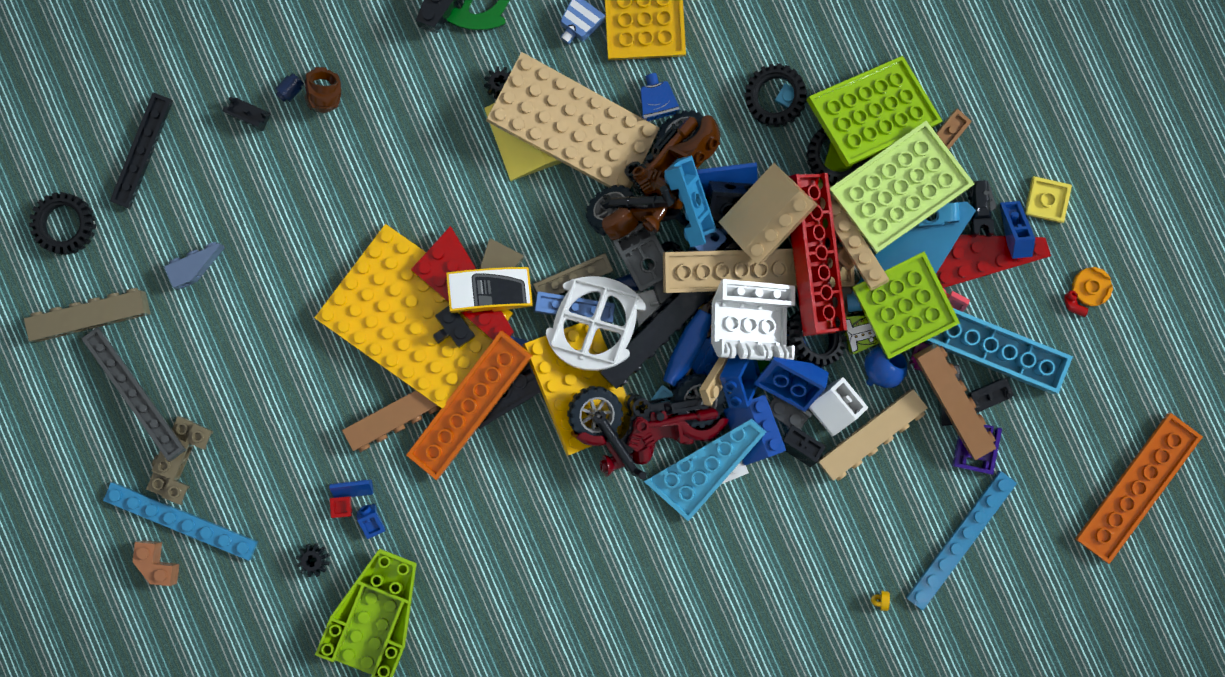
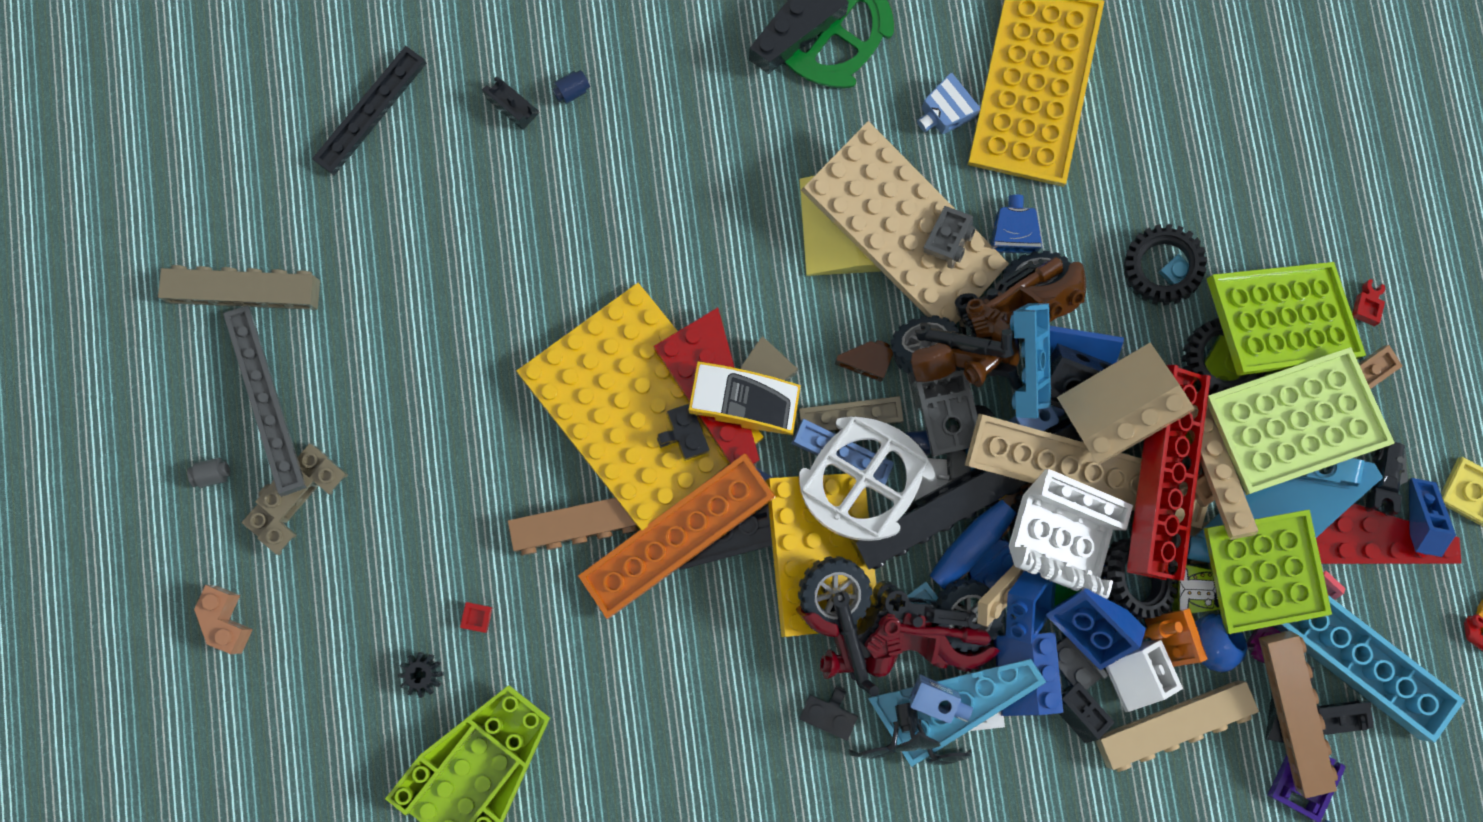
camera: 10 degrees right, 5 degrees down
black tyre [29,192,96,255] -> none
dark azure plate [103,482,258,561] -> none
sand blue slope [164,242,225,290] -> none
reddish brown helmet [305,67,341,113] -> none
blue slope [329,479,373,498] -> none
blue bracket [357,504,386,539] -> none
black gear [484,66,511,100] -> none
none -> dark grey brick [187,457,230,488]
none -> black plate [799,686,858,741]
none -> reddish brown slope [835,340,893,382]
none -> black plant [849,703,972,765]
none -> medium blue torso [909,674,973,724]
none -> dark grey bracket [923,206,976,269]
none -> orange plate [1143,608,1208,667]
none -> red plate [1352,279,1385,327]

